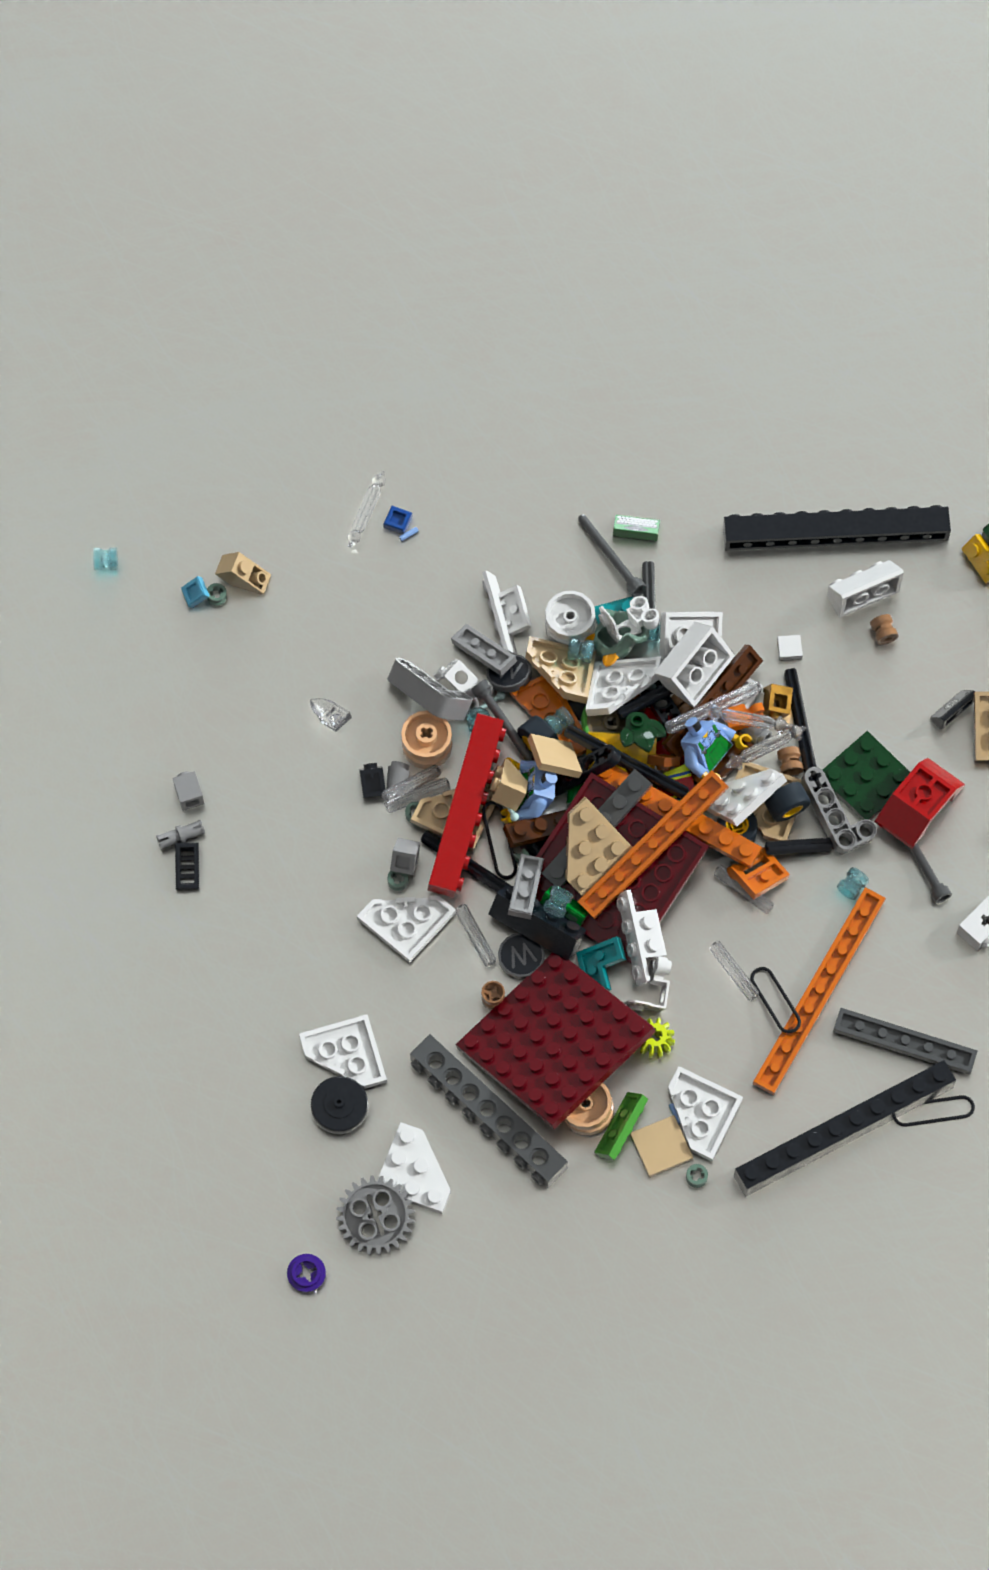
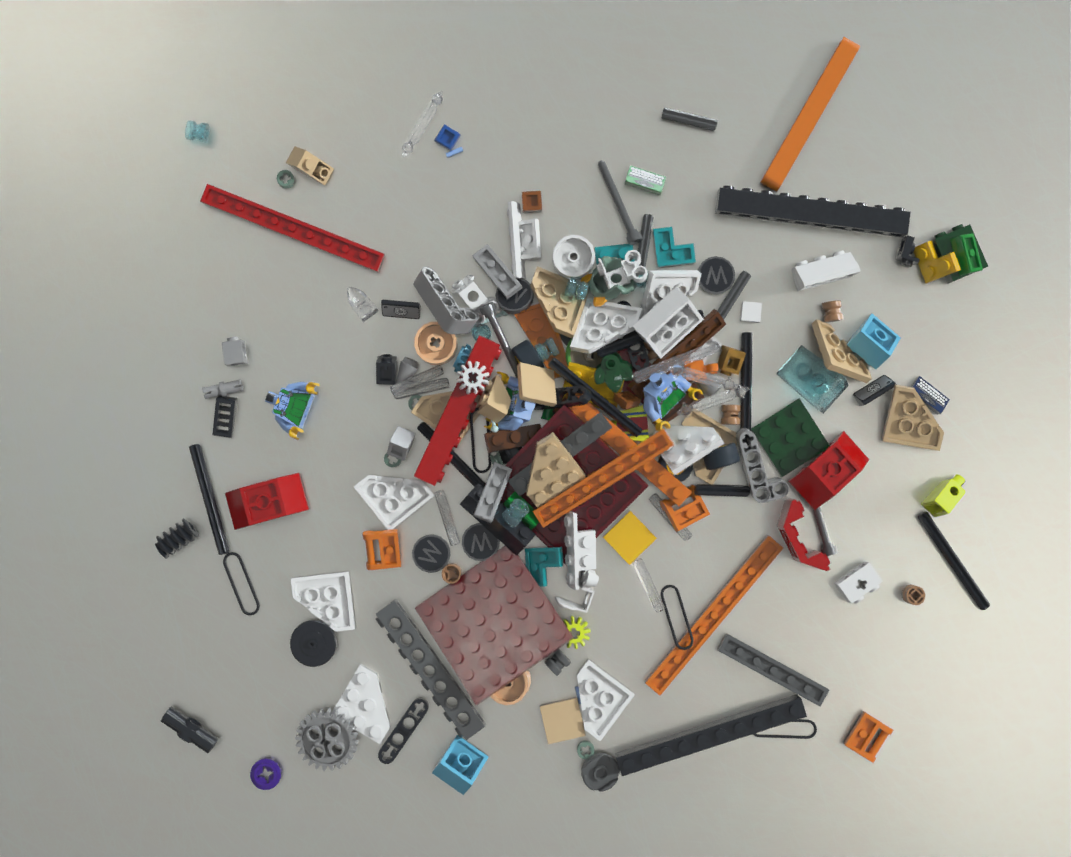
camera: 10 degrees right, 20 degrees up
medium azure tile [181,576,210,608] -> none
bright green plate [594,1092,648,1160] -> none
clear light blue wheel [837,867,869,900] -> none
none -> black piece [155,518,199,559]
none -> black piece [161,707,218,753]
none -> black axle [189,444,229,555]
none -> red plate [200,184,385,272]
none -> black piece [223,552,260,616]
none -> red slope [225,473,309,530]
none -> torso [265,382,320,440]
none -> orange plate [362,529,401,570]
none -> black beam [378,697,429,764]
none -> slope [381,299,421,319]
none -> black tile [412,534,451,573]
none -> medium azure slope [432,735,488,795]
none -> medium azure gear [453,344,471,372]
none -> white gear [456,361,489,394]
none -> dark orange plate [522,191,542,212]
none -> dark grey wheel [544,649,571,676]
none -> dark grey tile [581,753,620,792]
none -> yellow tile [603,511,657,565]
none -> teal plate [653,227,696,268]
none -> dark grey axle [662,108,718,131]
none -> black tile [698,256,735,295]
none -> dark grey axle [718,271,751,320]
none -> orange beam [760,37,860,192]
none -> clear light blue slope [776,345,849,414]
none -> red slope [777,498,830,571]
none -> tan plate [812,319,872,383]
none -> medium azure slope [847,314,901,369]
none -> black bracket [896,235,920,267]

